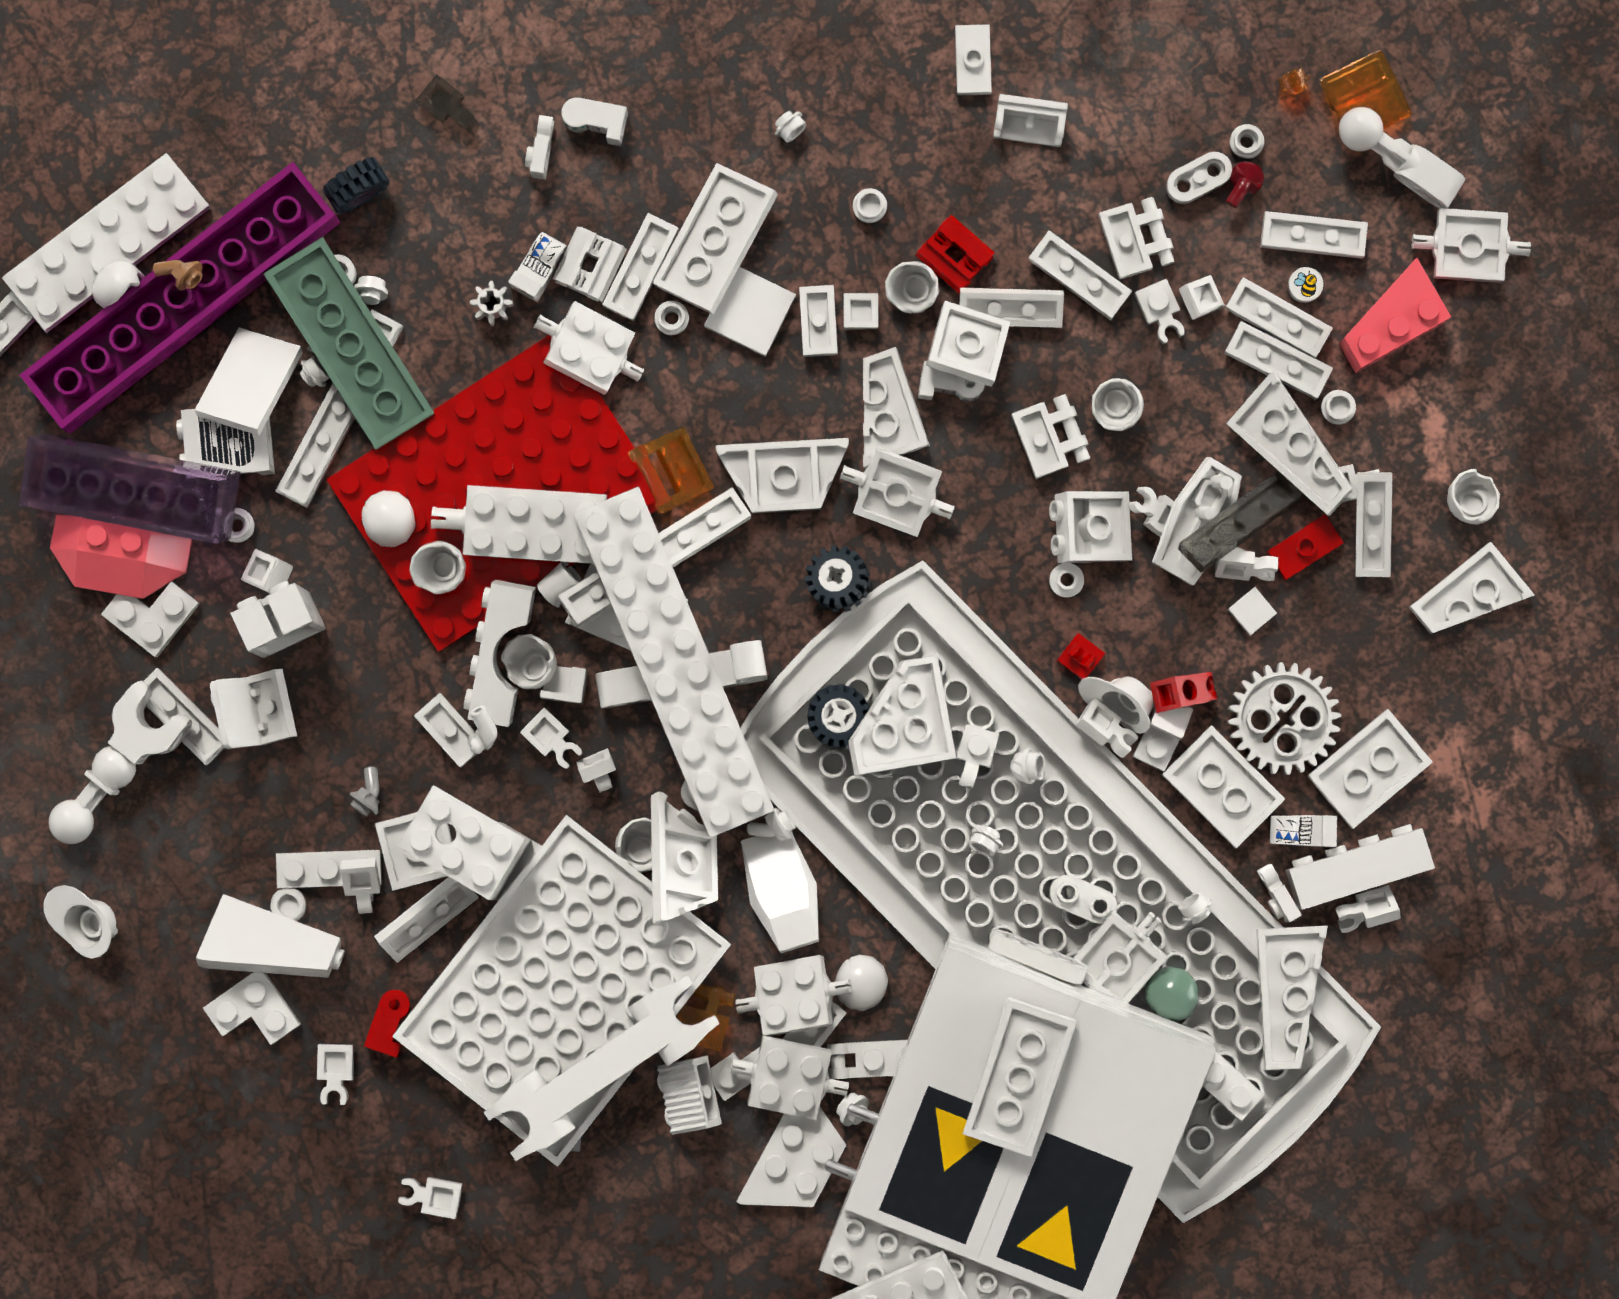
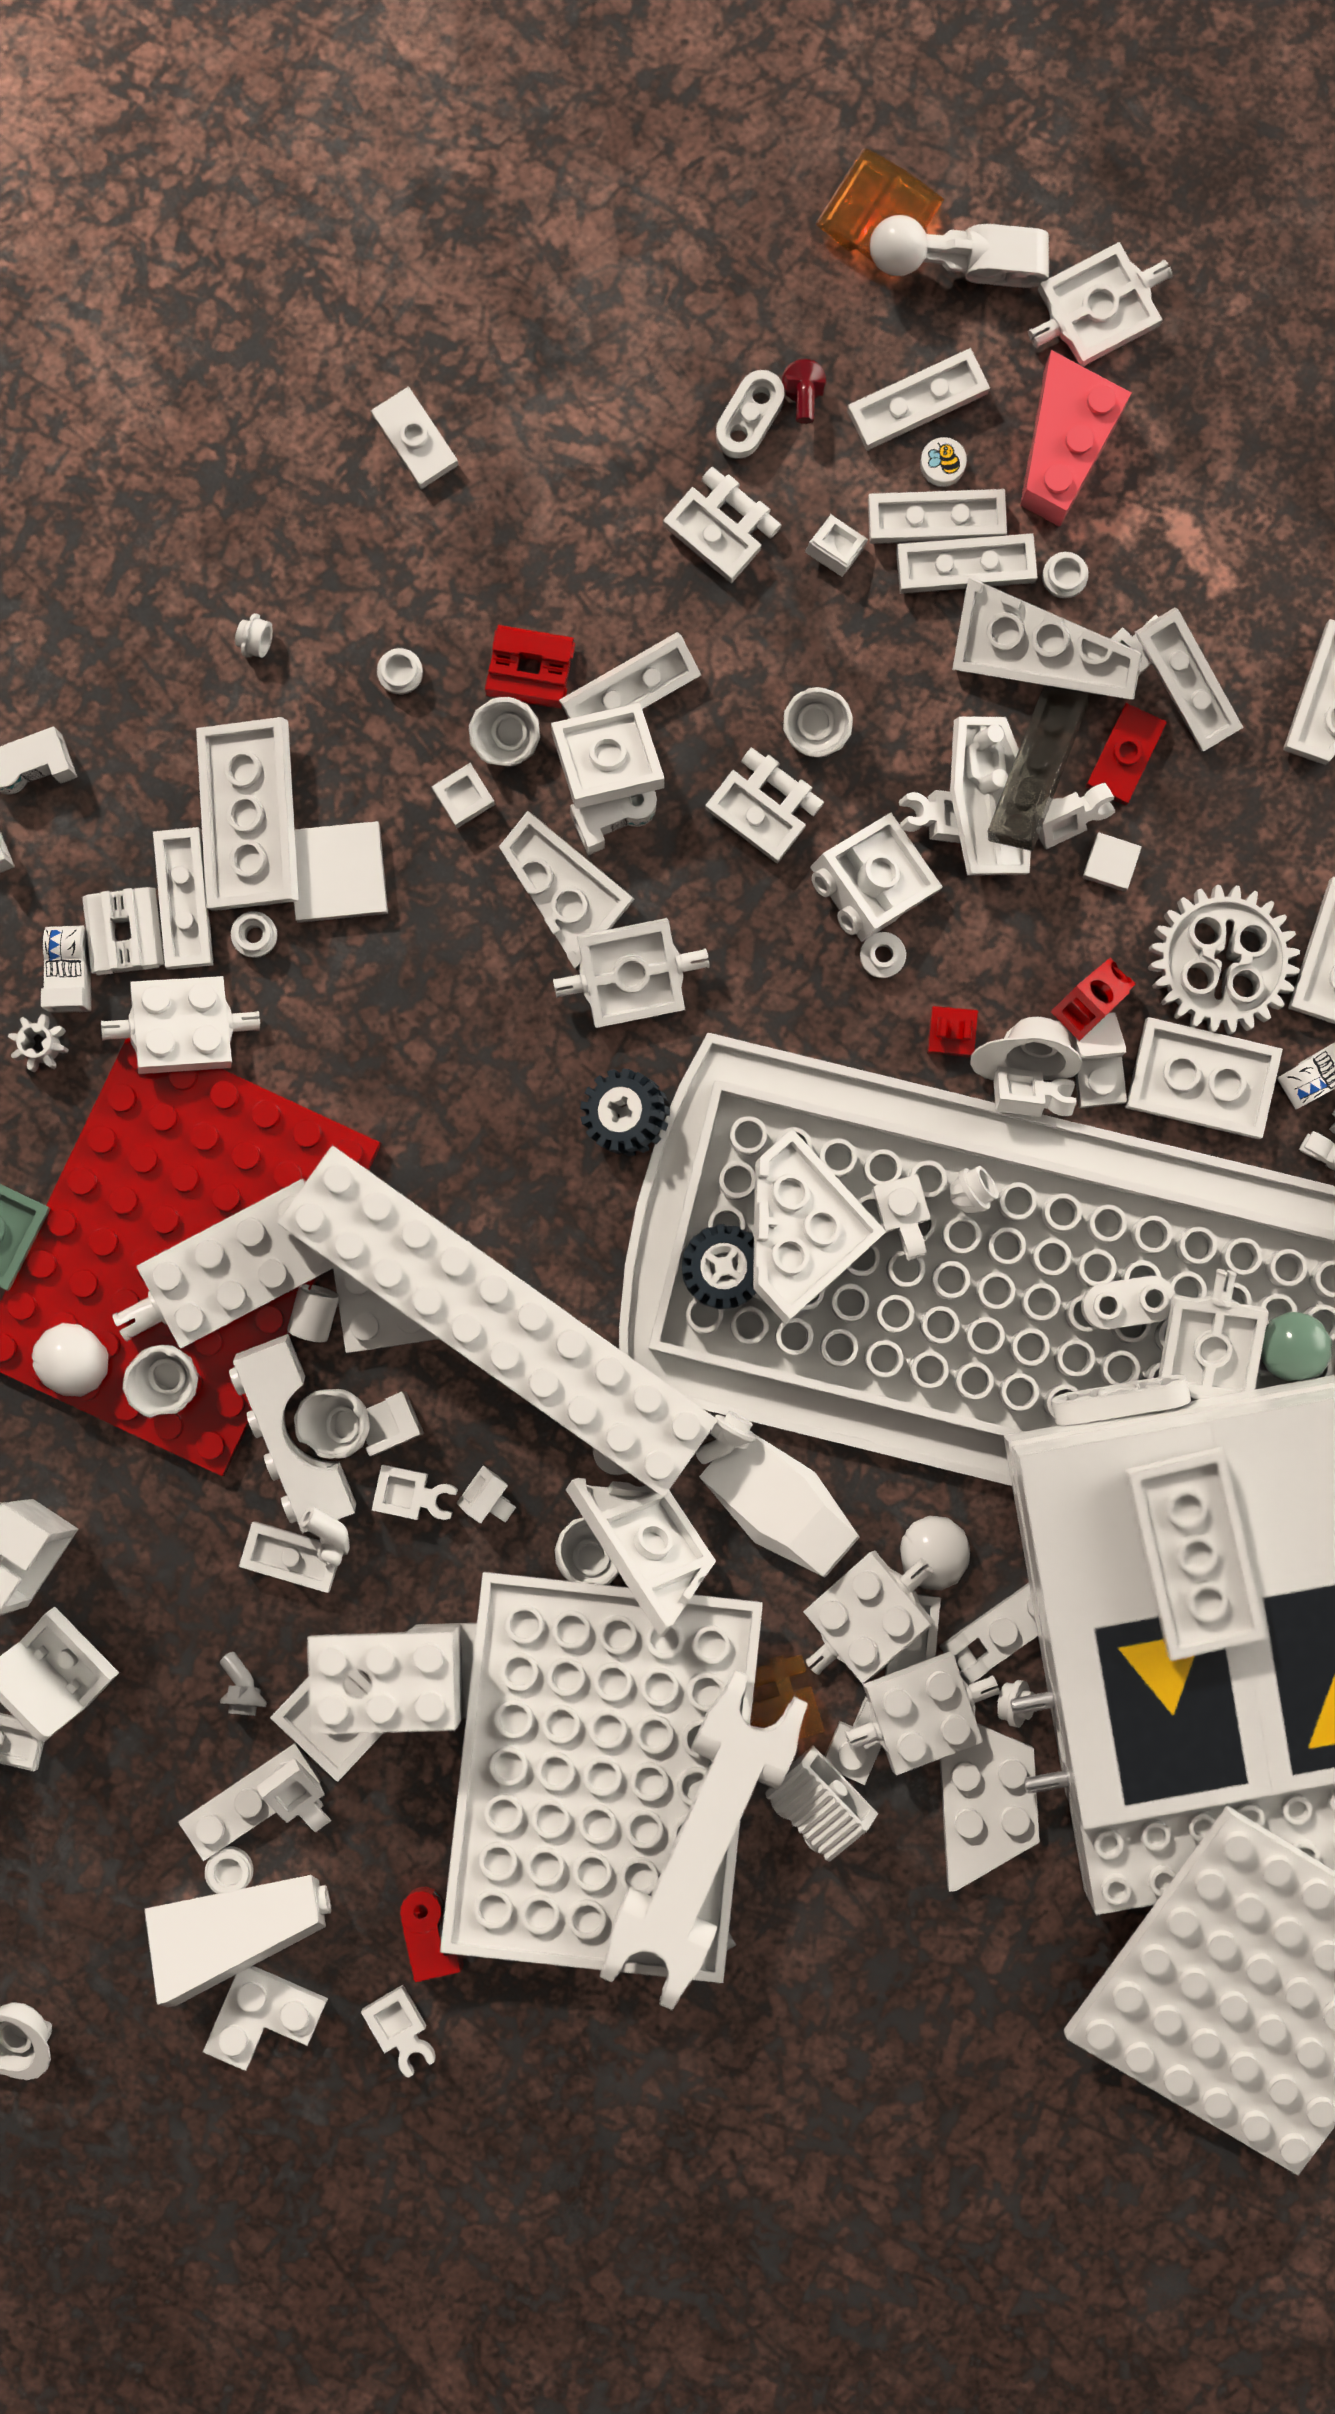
camera: 30 degrees left, 0 degrees up
white plate [374,877,479,963] -> none
white plate [398,1177,463,1219] -> none
white plate [558,487,751,627] -> none
white beam [595,640,768,708] -> none
clear orange plate [628,427,715,515] -> none
white wing [716,438,849,513] -> none
white plate [799,285,838,357] -> none
white plate [969,825,1003,856] -> none
white hinge [993,94,1068,147] -> none
white plate [1028,231,1132,320] -> none
white plate [1134,278,1184,345] -> none
white plate [1178,892,1212,924] -> none
white plate [1230,124,1264,159] -> none
clear orange plate [1277,67,1311,96] -> none
white hair [1447,469,1500,525] -> none

